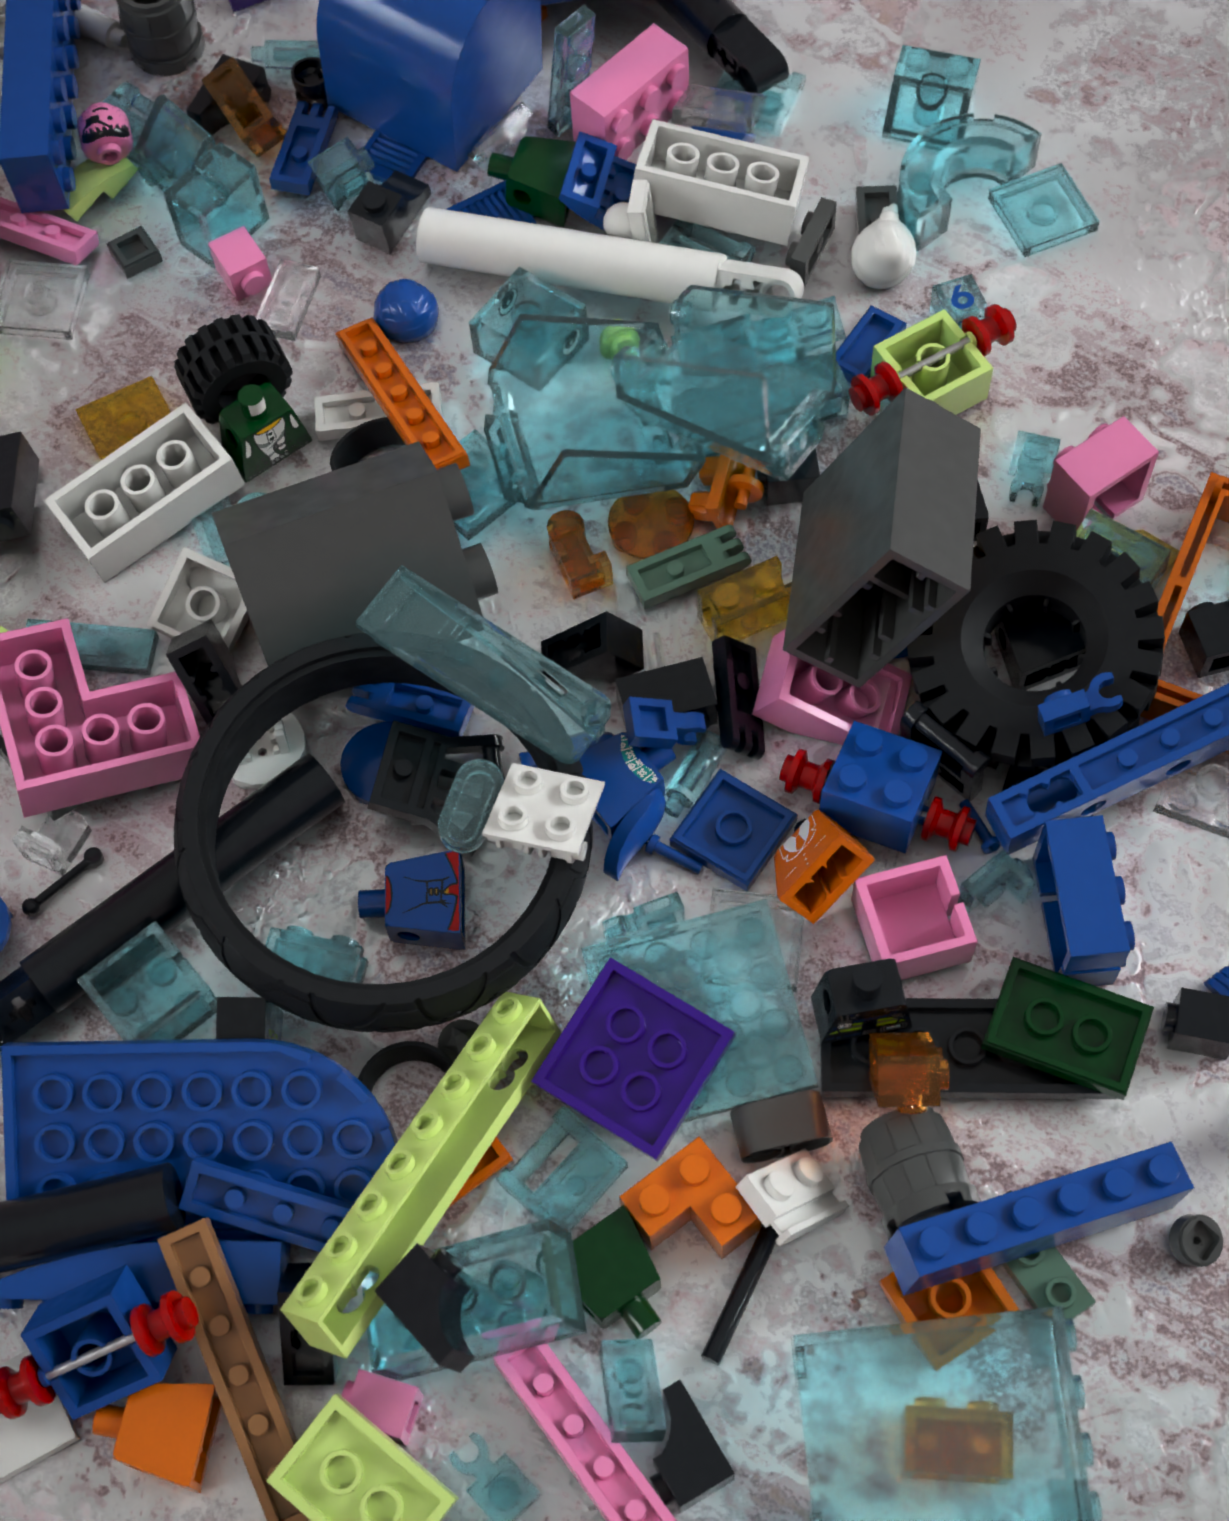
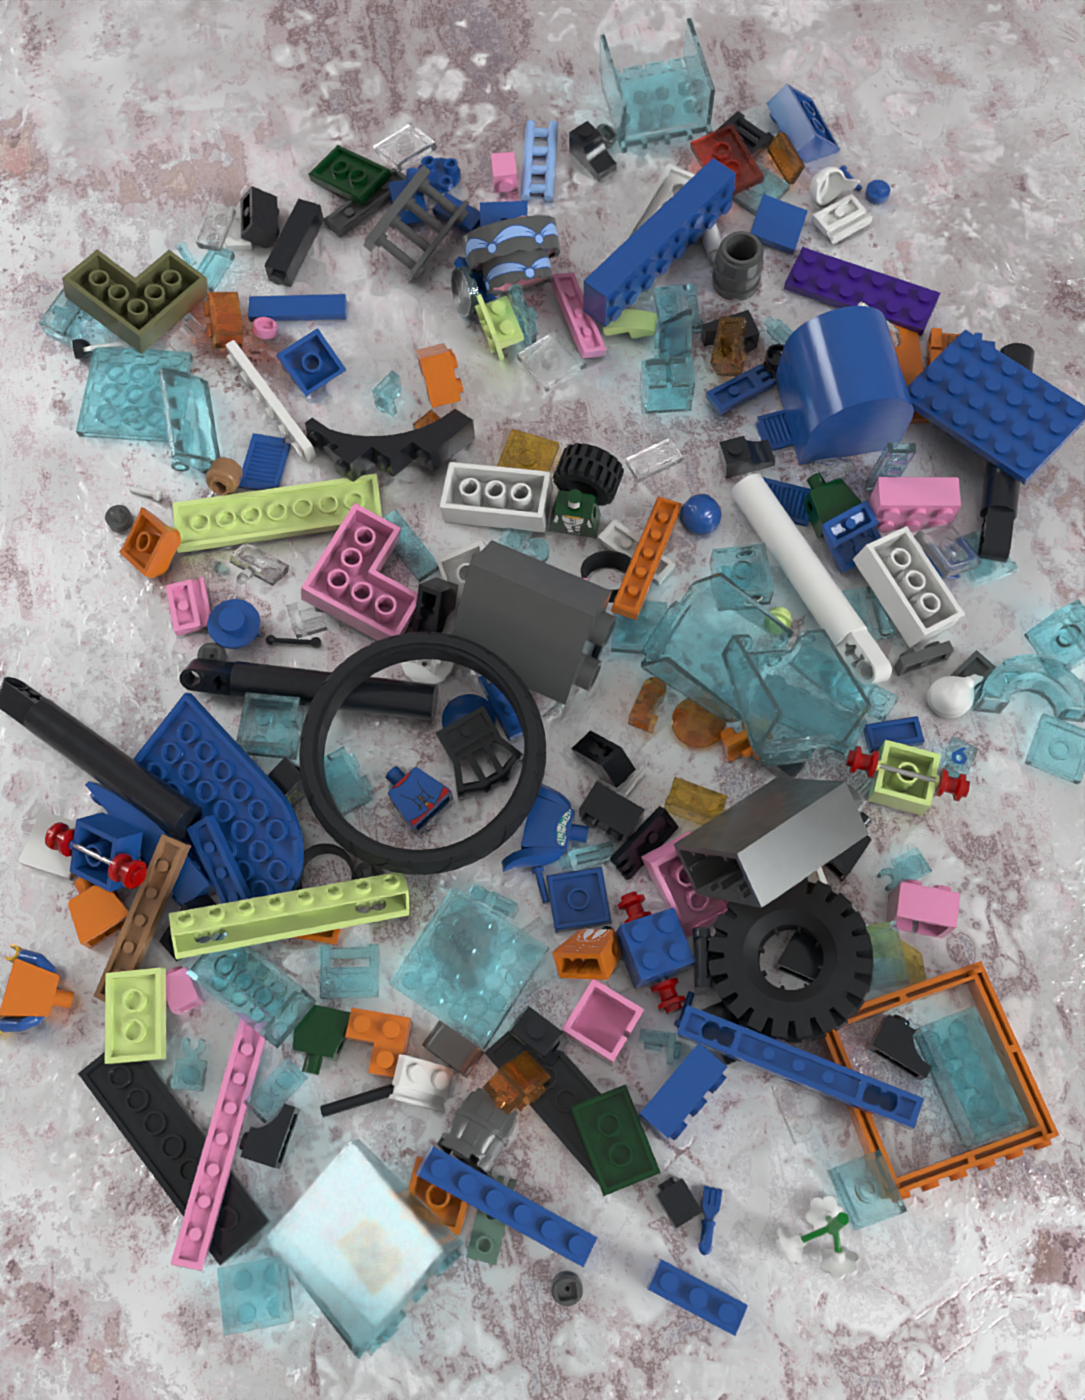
camera: 45 degrees right, 5 degrees up
bright pink head [77,102,133,165] -> none
dark grey tile [106,226,163,279] -> none
bright pink brick [208,225,273,302] -> none
clear light blue window [307,136,376,211] -> none
clear light blue piece [355,565,611,764] -> none
black arch [374,1243,475,1373] -> none
clear light blue tile [438,759,504,853] -> none
white hinge [482,763,605,864] -> none
dark purple plate [531,957,736,1162] -> none
white tile [603,179,658,243] -> none
blue plate [623,696,706,749] -> none
sand green hinge [626,525,752,610] -> none
blue plate [1038,672,1123,736] -> none

